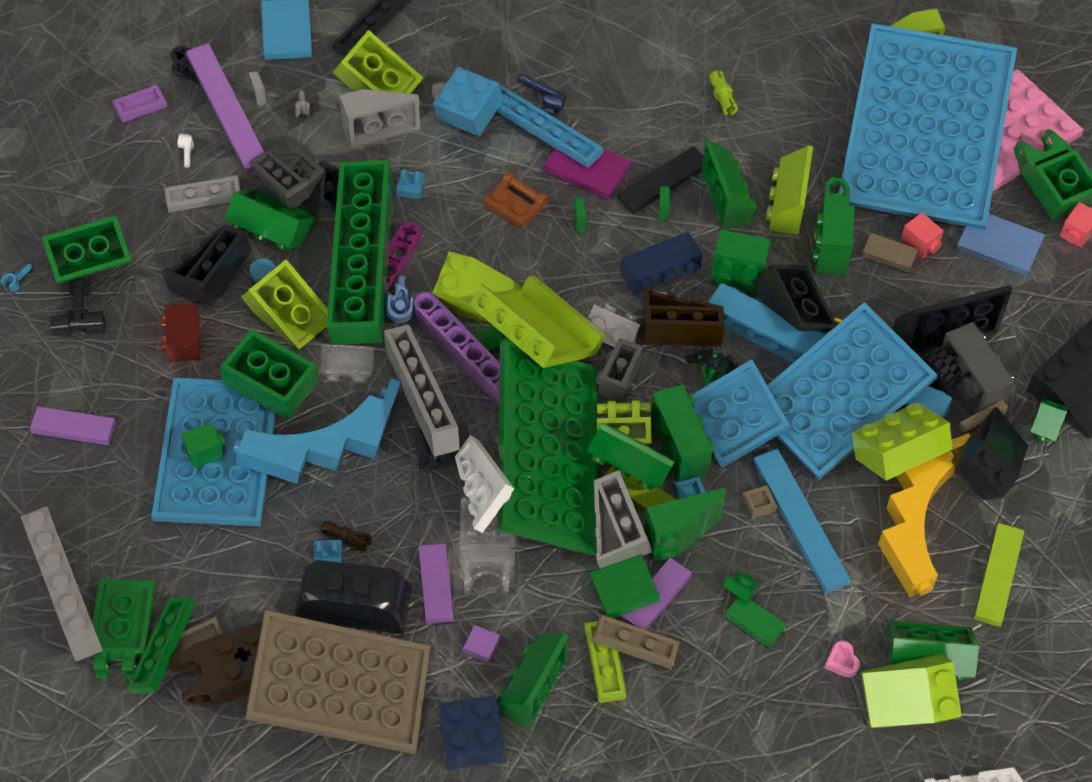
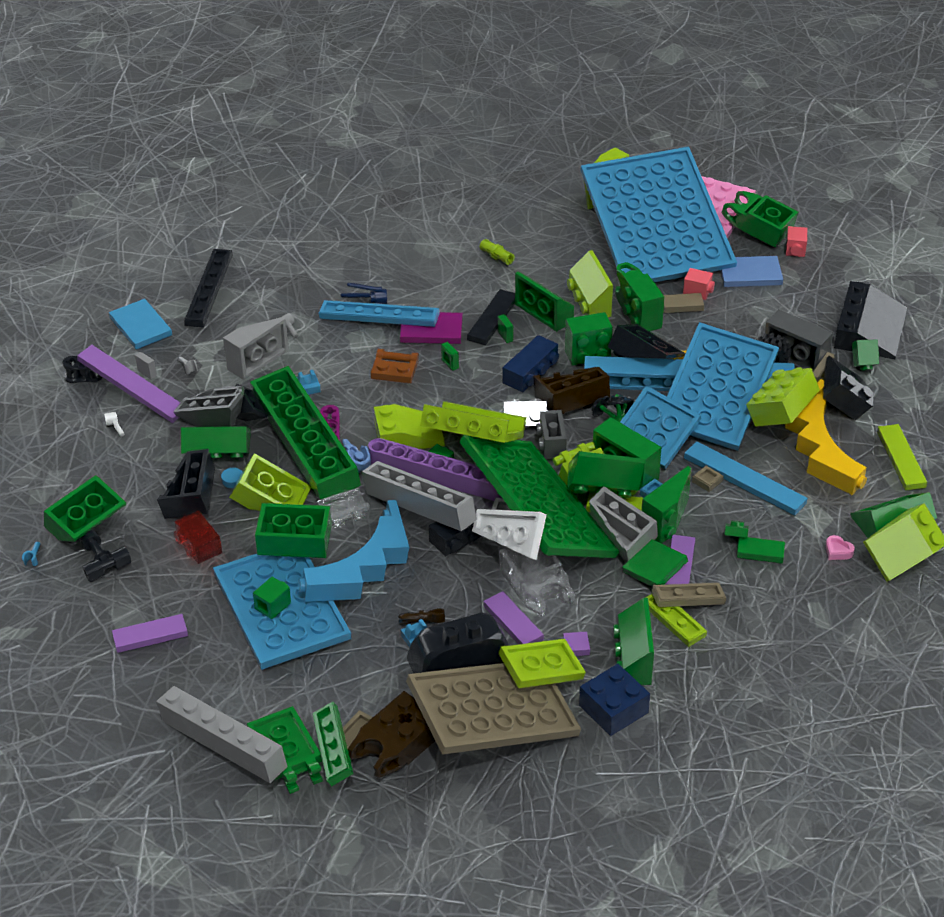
camera: 25 degrees left, 15 degrees down
medium lavender tile [112,84,167,123] -> none
light grey tile [164,175,241,213] -> none
lime slope [333,30,423,94] -> none
dark azure brick [433,67,504,136] -> none
black slope [892,285,1013,354] -> none
none -> lime plate [499,639,586,688]

